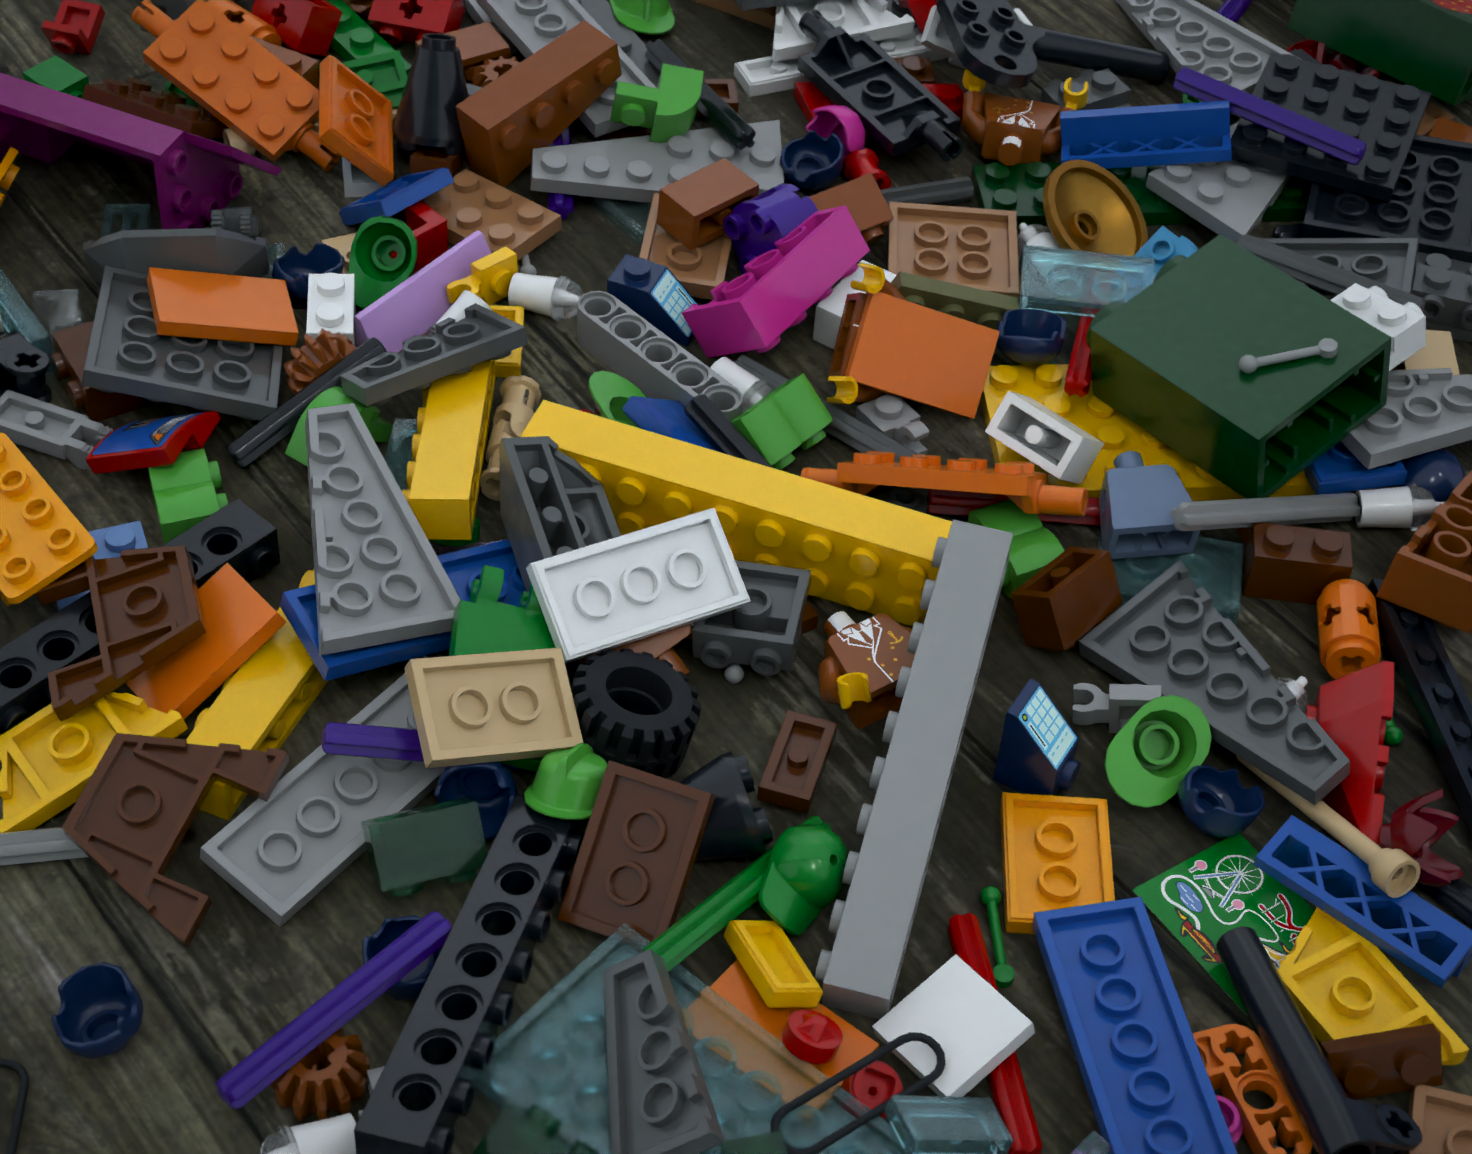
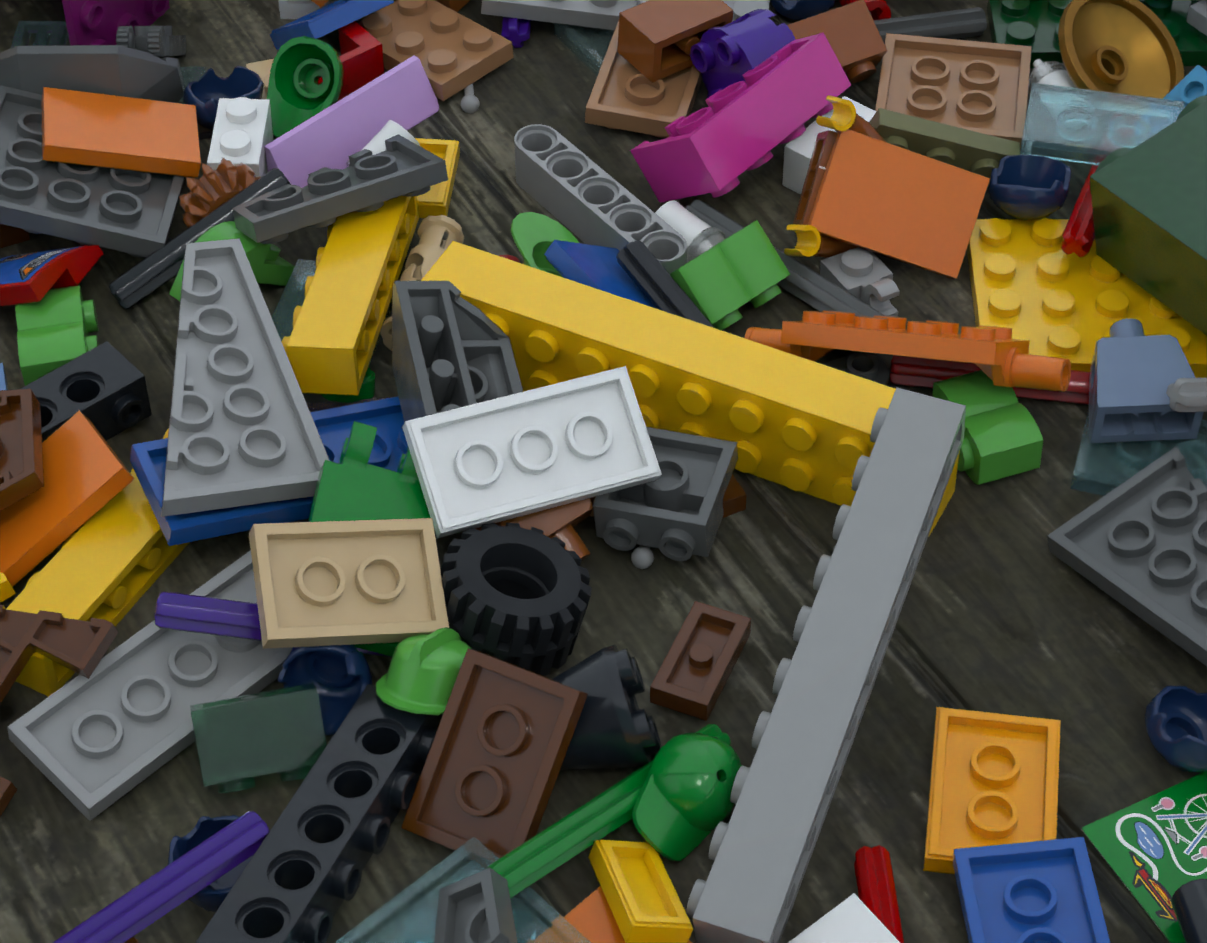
camera: 10 degrees right, 0 degrees up
yellow plate [446,246,518,305] -> none
piece [508,272,583,321] -> none
dark blue slope [607,254,699,346] -> none
dark orange torso [818,611,915,730] -> none
green hinge [980,886,1015,988] -> none
white brick [985,391,1104,484] -> none
dark blue slope [993,679,1081,796] -> none
reddish brown brick [1011,546,1123,652] -> none
light grey plate [1073,683,1162,733] -> none
bright green piece [1104,695,1212,808] -> none

